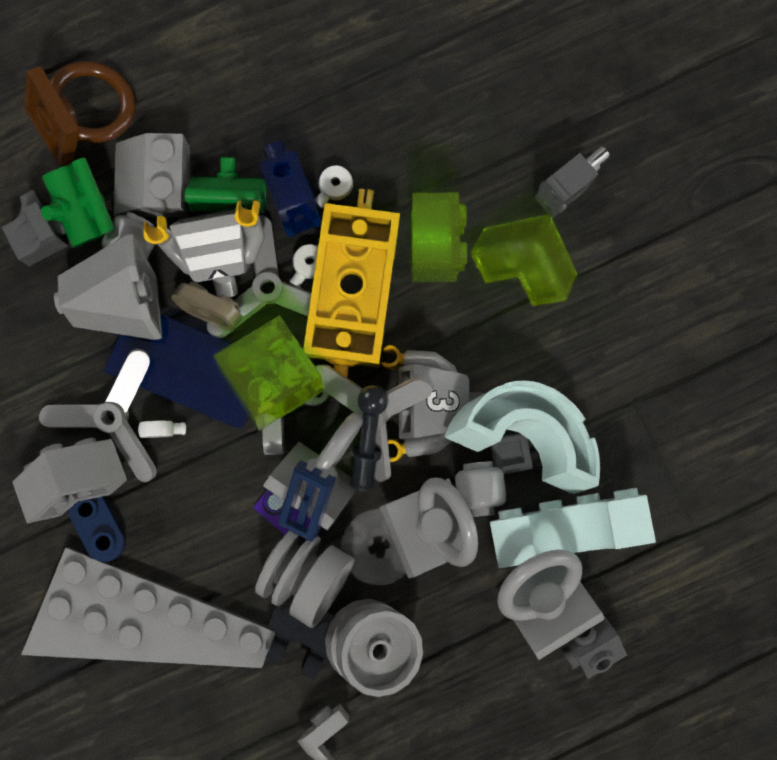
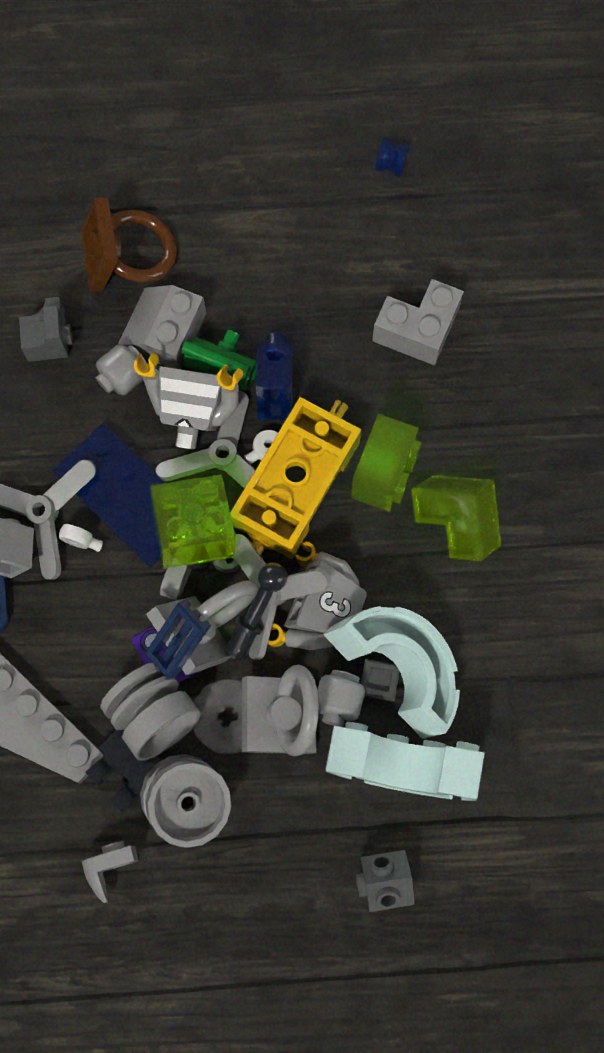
camera: 25 degrees right, 10 degrees down
green pin [41,158,115,248] -> none
light grey slope [54,234,162,340] -> none
dark tan plate [172,282,242,331] -> none
white piece [314,166,353,208] -> none
light grey tile [497,549,604,660] -> none
dark grey piece [534,147,609,218] -> none
none -> light grey brick [372,279,464,365]

